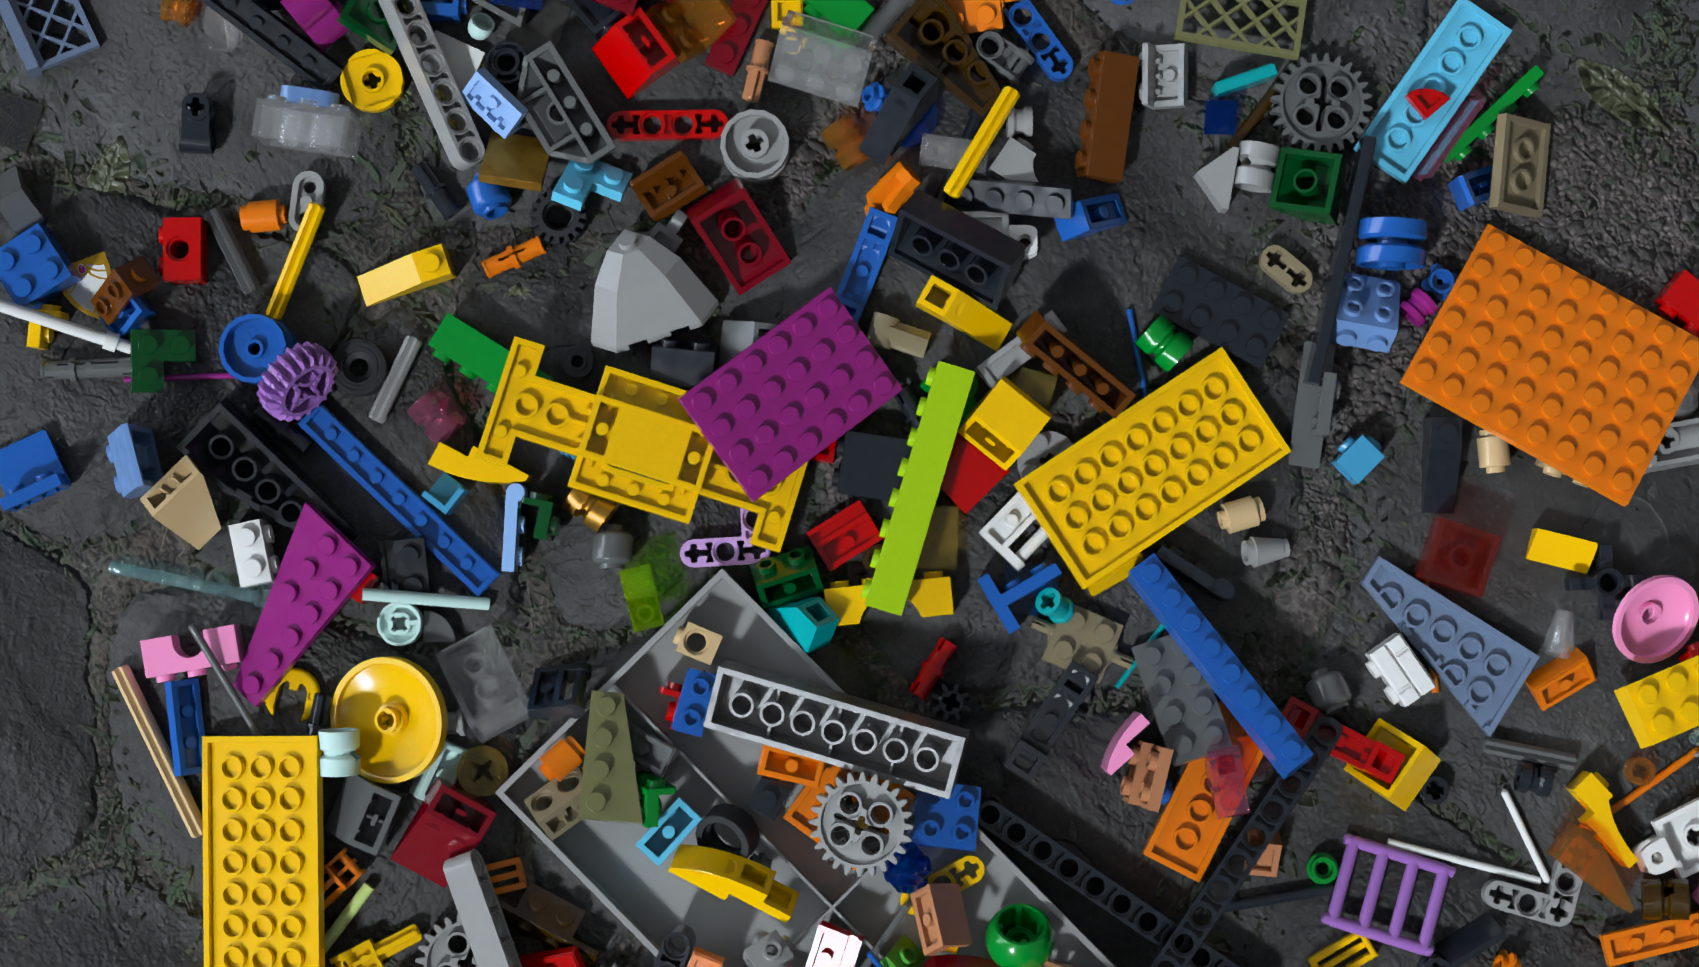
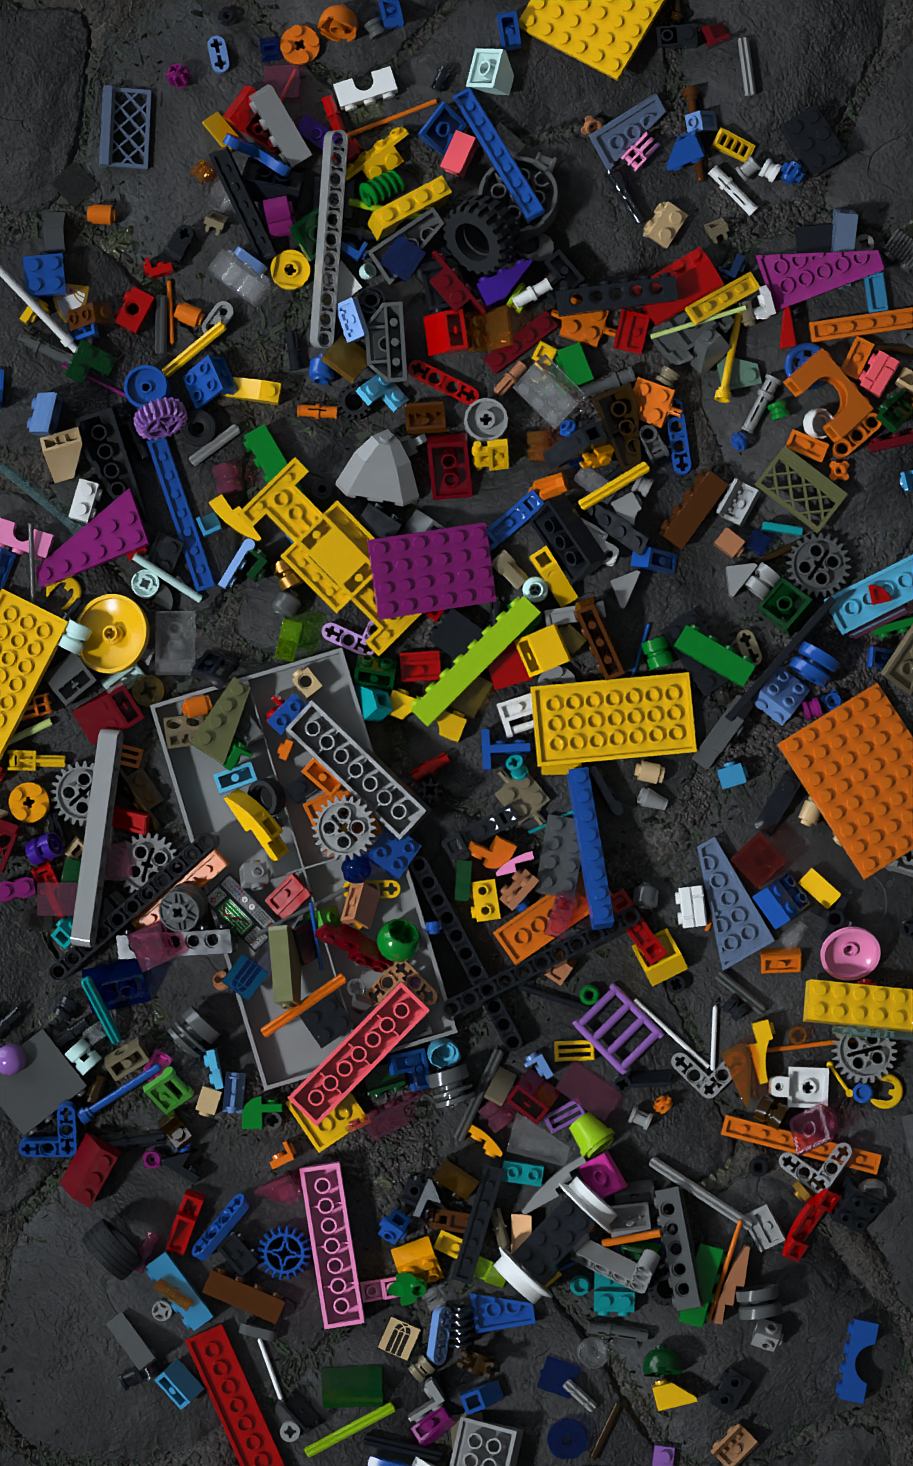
camera: 35 degrees right, 0 degrees up
none -> orange brick [87,204,117,225]
none -> red bracket [143,257,174,280]
none -> orange axle [167,279,174,345]
none -> blue bracket [182,355,238,409]
none -> dark tan tile [204,210,229,236]
none -> orange plate [277,739,295,762]
none -> blue plate [424,921,444,934]
none -> dark green slope [455,860,472,901]
none -> orange brick [468,835,517,869]
none -> yellow brick [470,879,501,922]
none -> yellow plate [472,439,509,471]
none -> light aqua head [522,577,548,603]
none -> light orange plate [579,444,614,469]
none -> light grey slope [610,570,640,610]
none -> green brick [673,624,755,687]
none -> nougat brick [713,527,745,559]
none -> blue slope [752,871,811,930]

